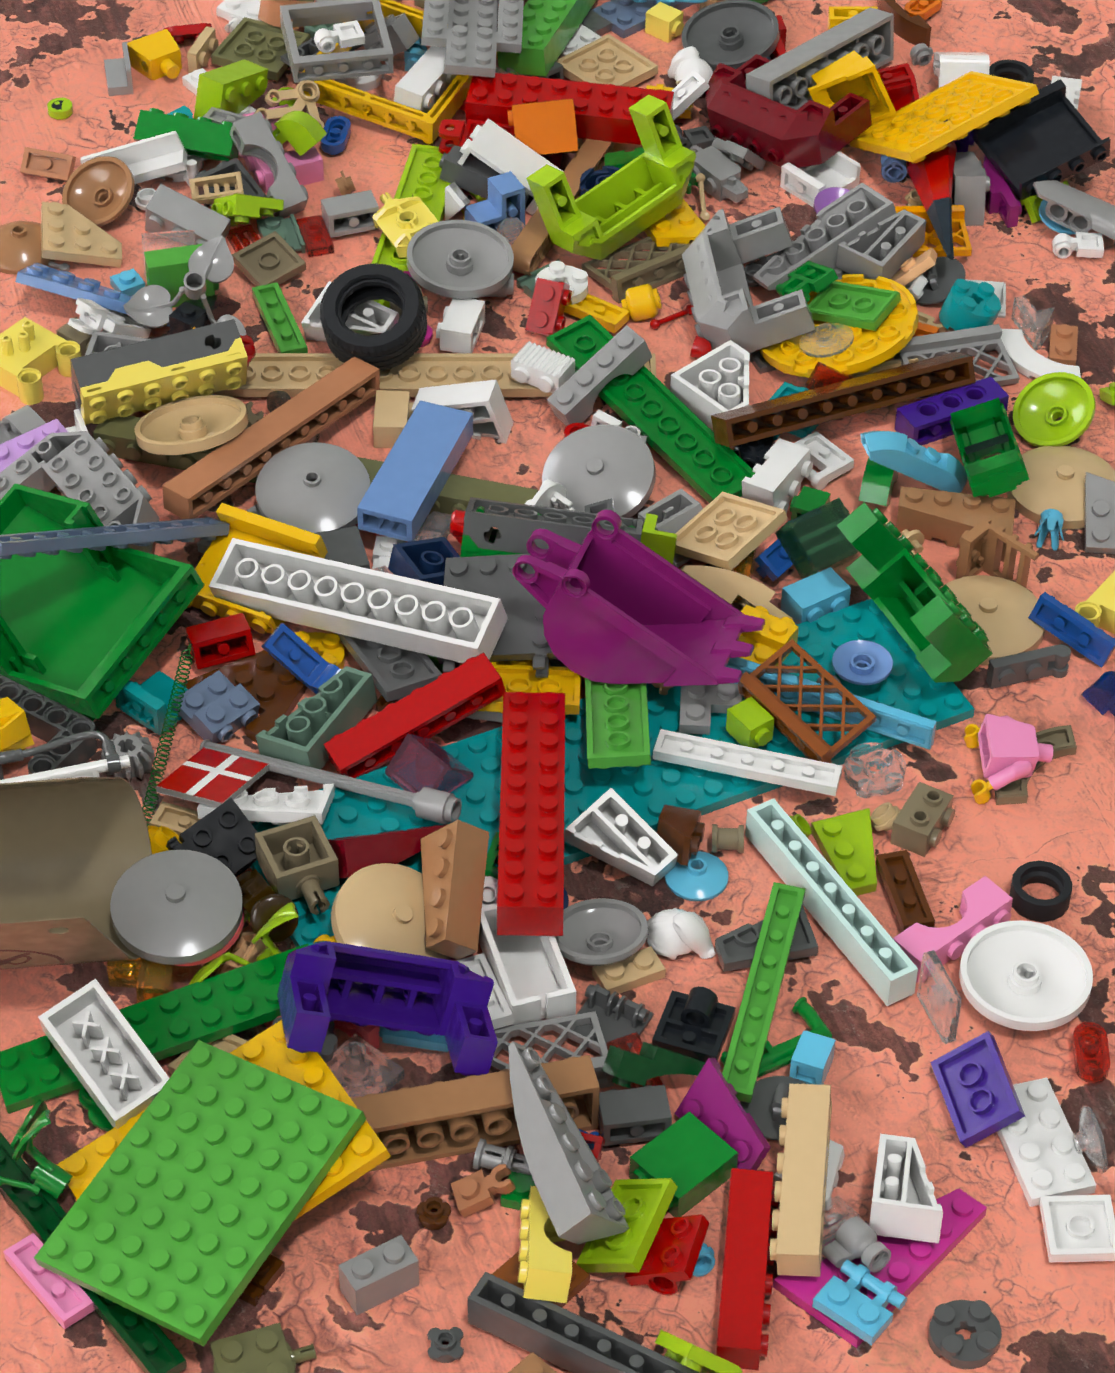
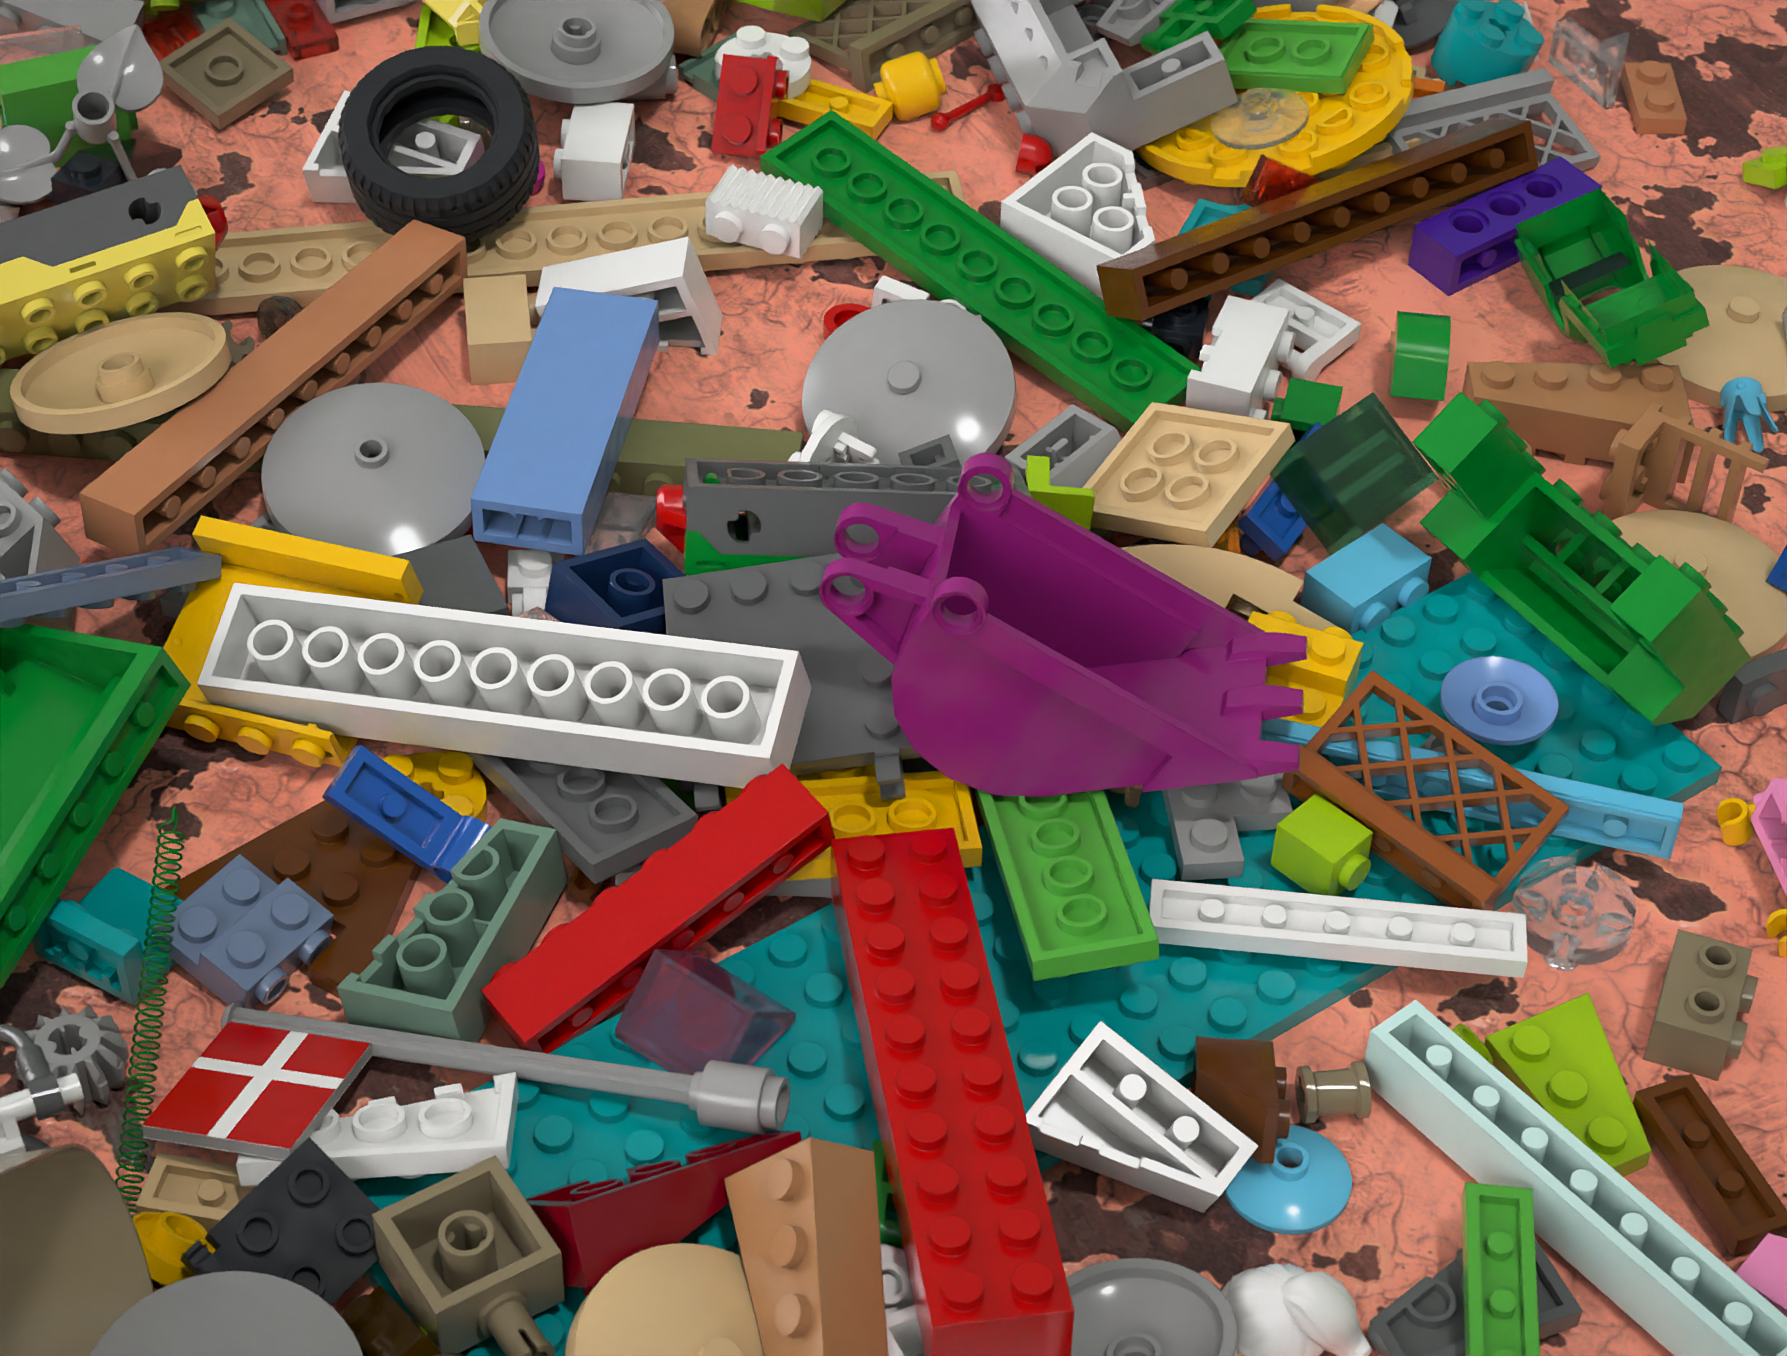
camera: 10 degrees left, 0 degrees up
red brick [185,613,256,670] -> none
bright green plate [252,282,308,353] -> none
light grey arch [547,325,652,426] -> none
medium azure brick [860,431,967,493] -> none
tan plate [871,802,901,831] -> none
white tile [1001,329,1081,378] -> none
lime dish [1013,372,1096,447] -> none

